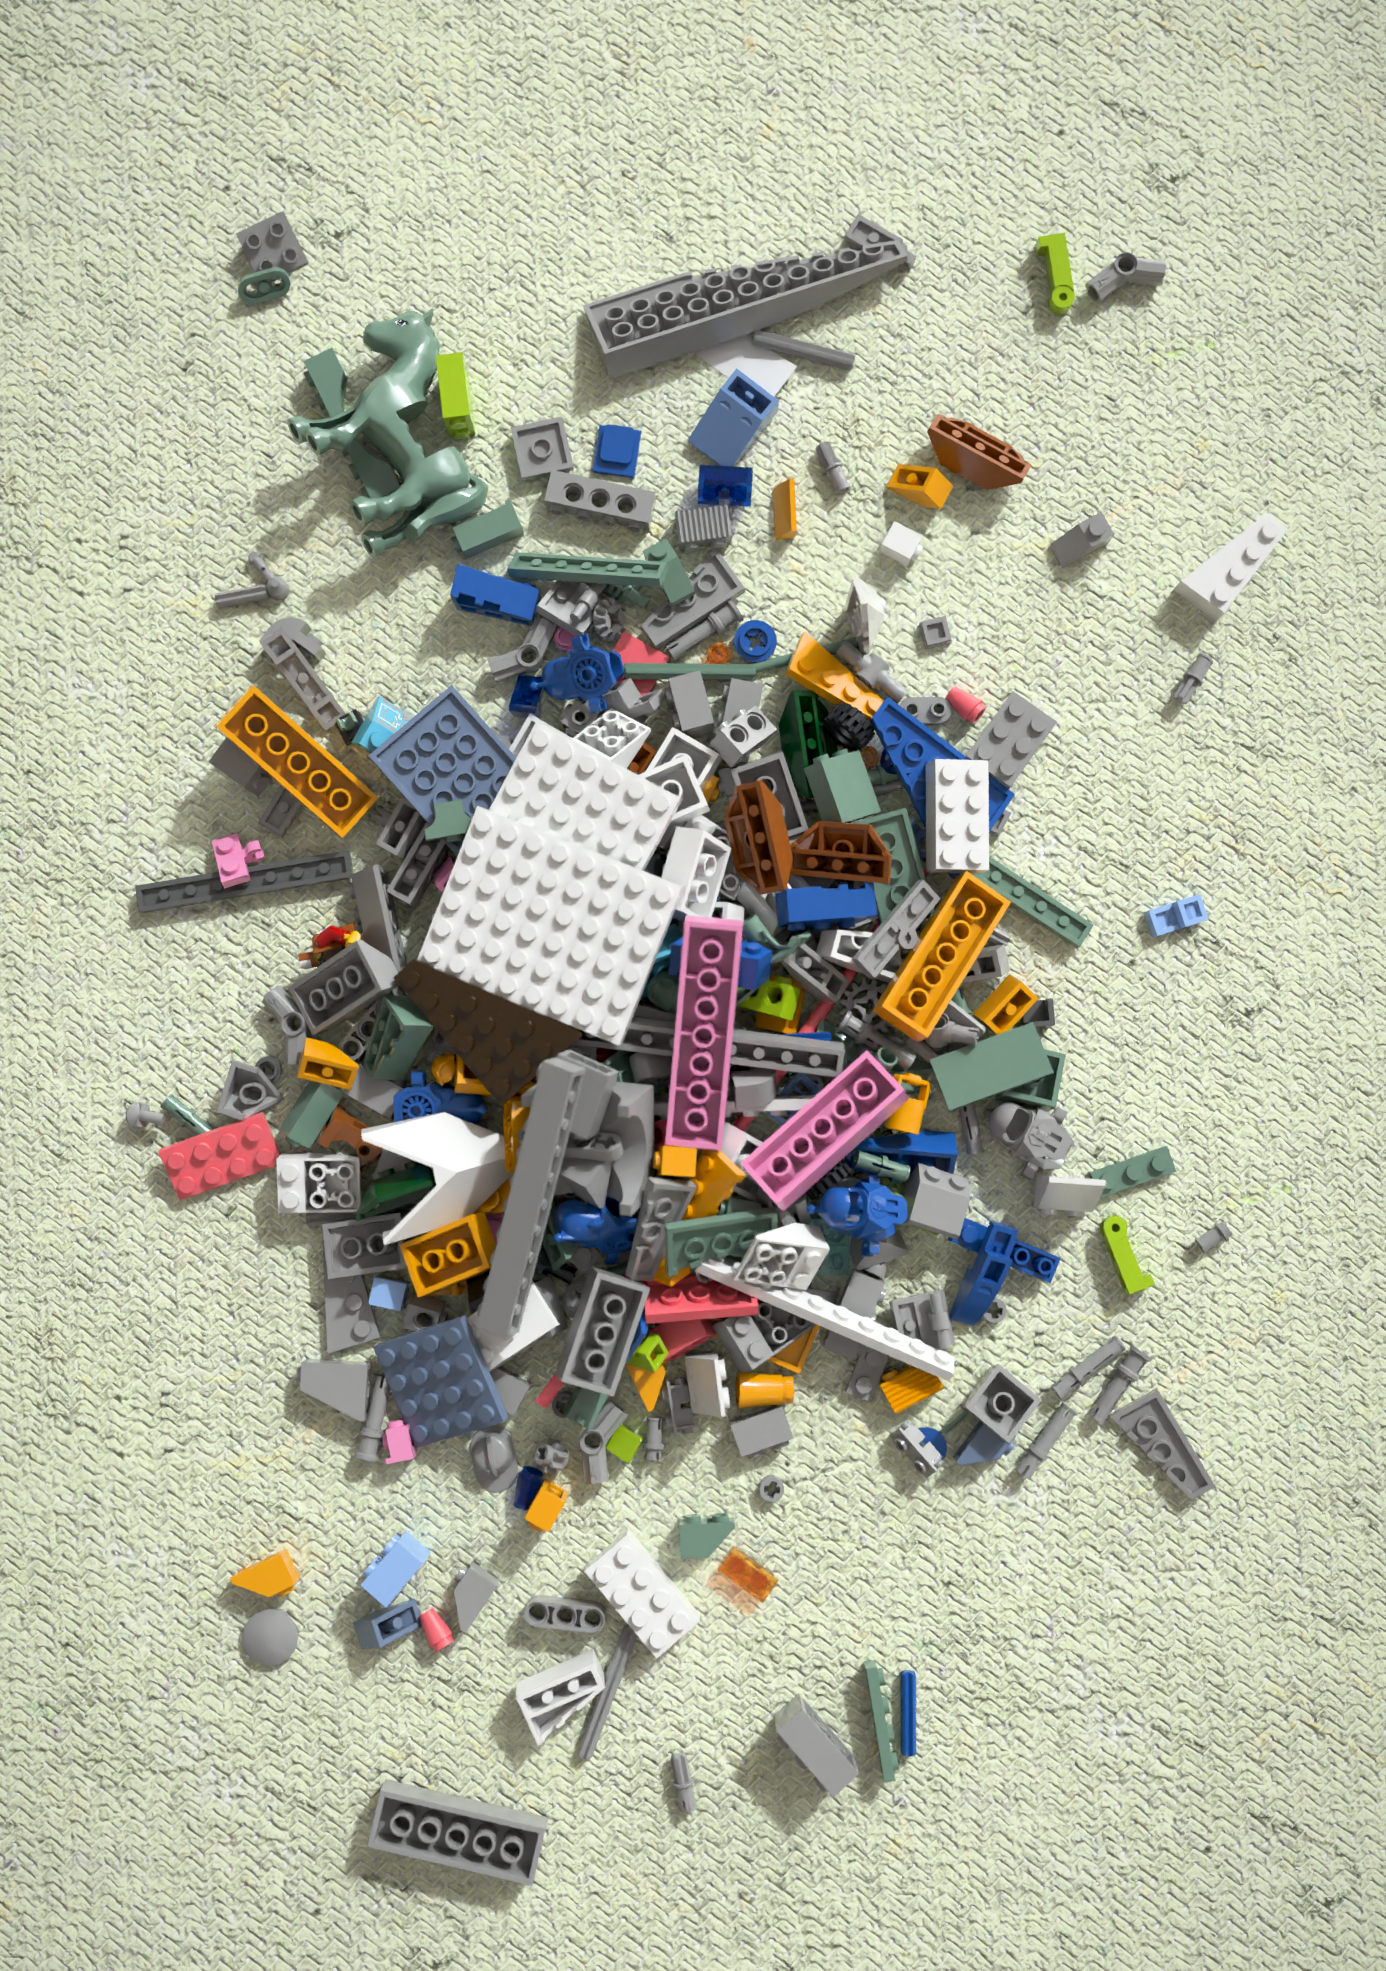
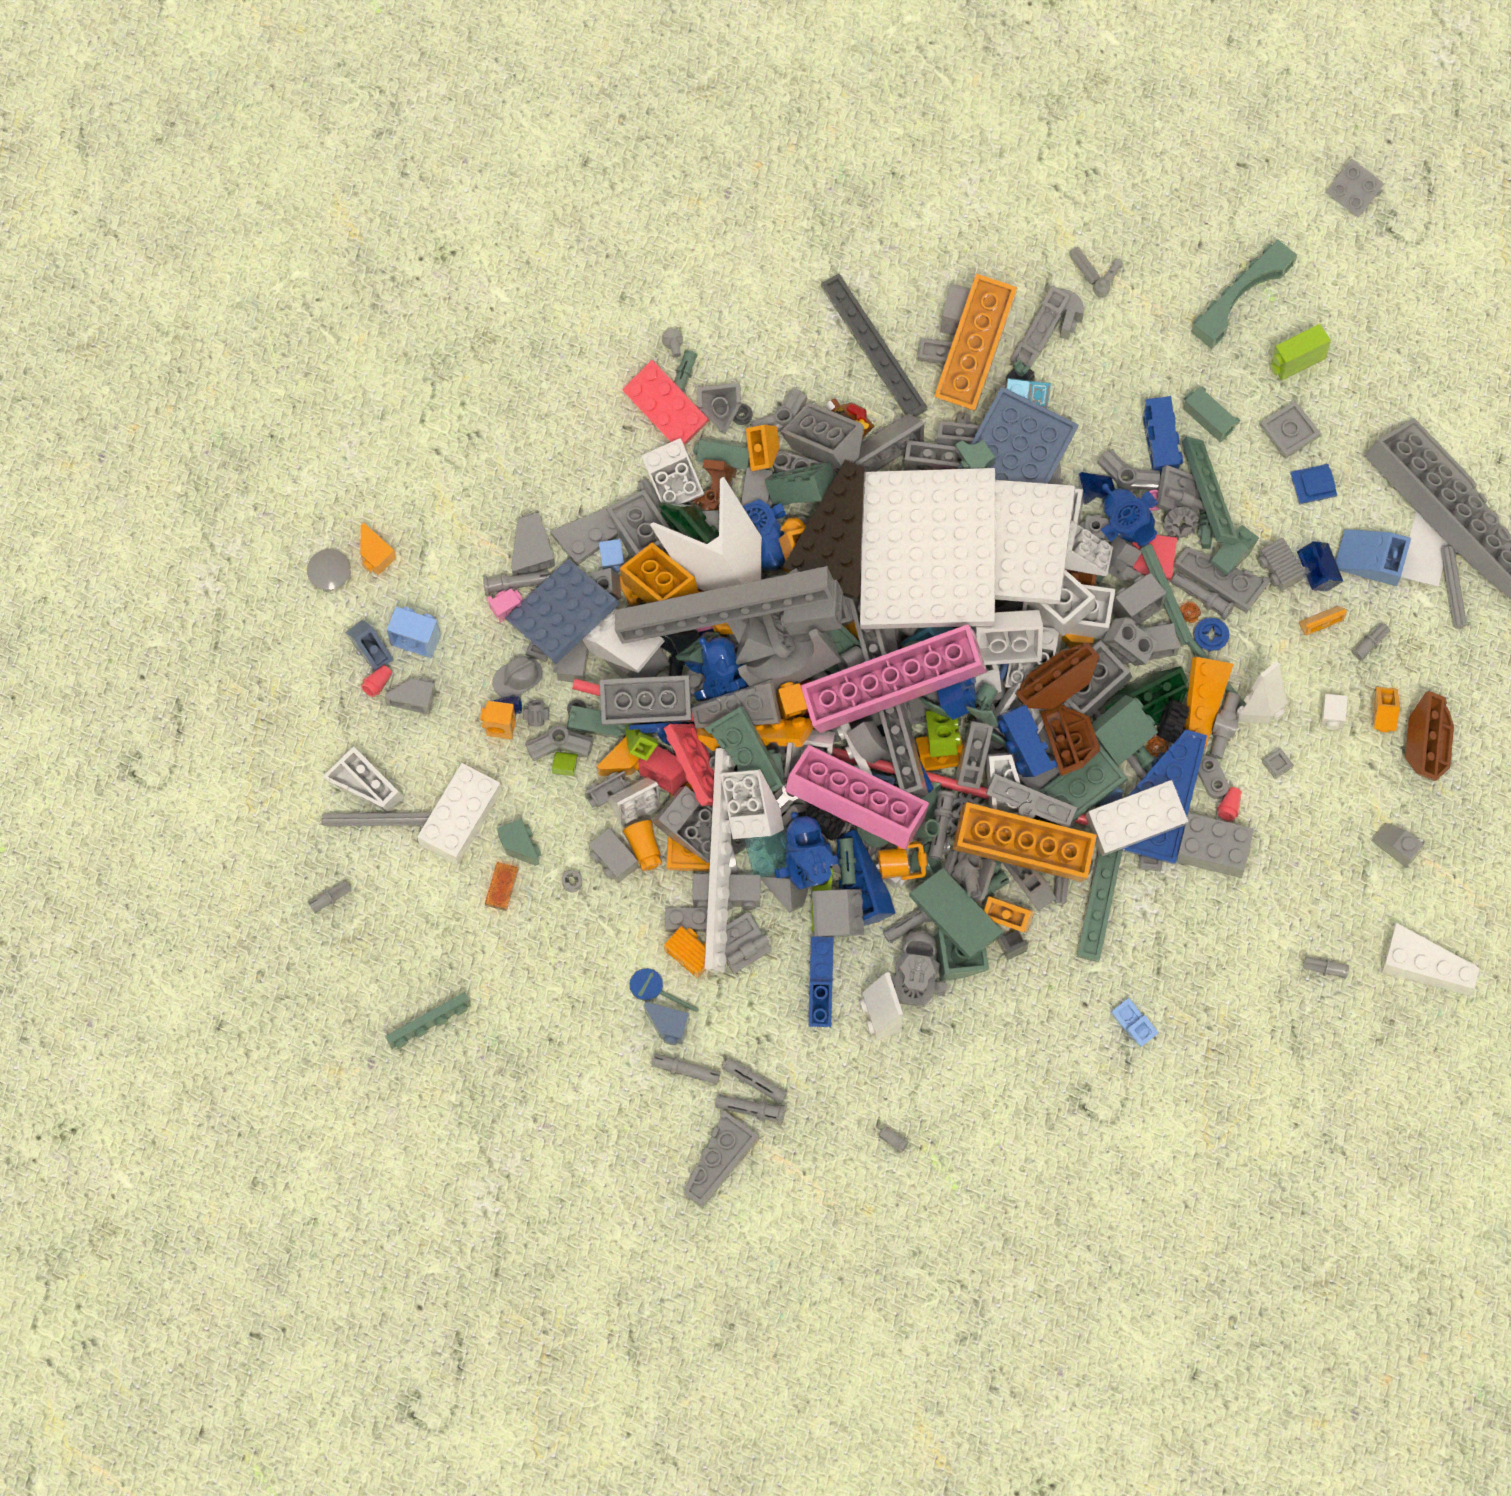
camera: 70 degrees right, 15 degrees down
bright pink plate [212,833,265,888] -> none
sand green plate [238,267,290,305] -> none
sand green animal [287,309,488,558] -> none
light grey brick [367,1779,548,1886] -> none
light grey beam [524,1595,606,1633] -> none
light grey brick [544,470,656,532] -> none
light grey pin [643,1417,665,1461] -> none
light grey brick [774,1693,859,1797] -> none
light grey hinge [863,1262,887,1280] -> none
light grey hinge [889,1420,944,1478] -> none
blue axle [900,1670,916,1756] -> none
blue slope [949,1221,1019,1326] -> none
light grey slope [964,1364,1042,1444] -> none
light grey bush [983,1298,1007,1323] -> none
sand green plate [1088,1146,1177,1198] -> none
lime leg [1100,1216,1155,1295] -> none

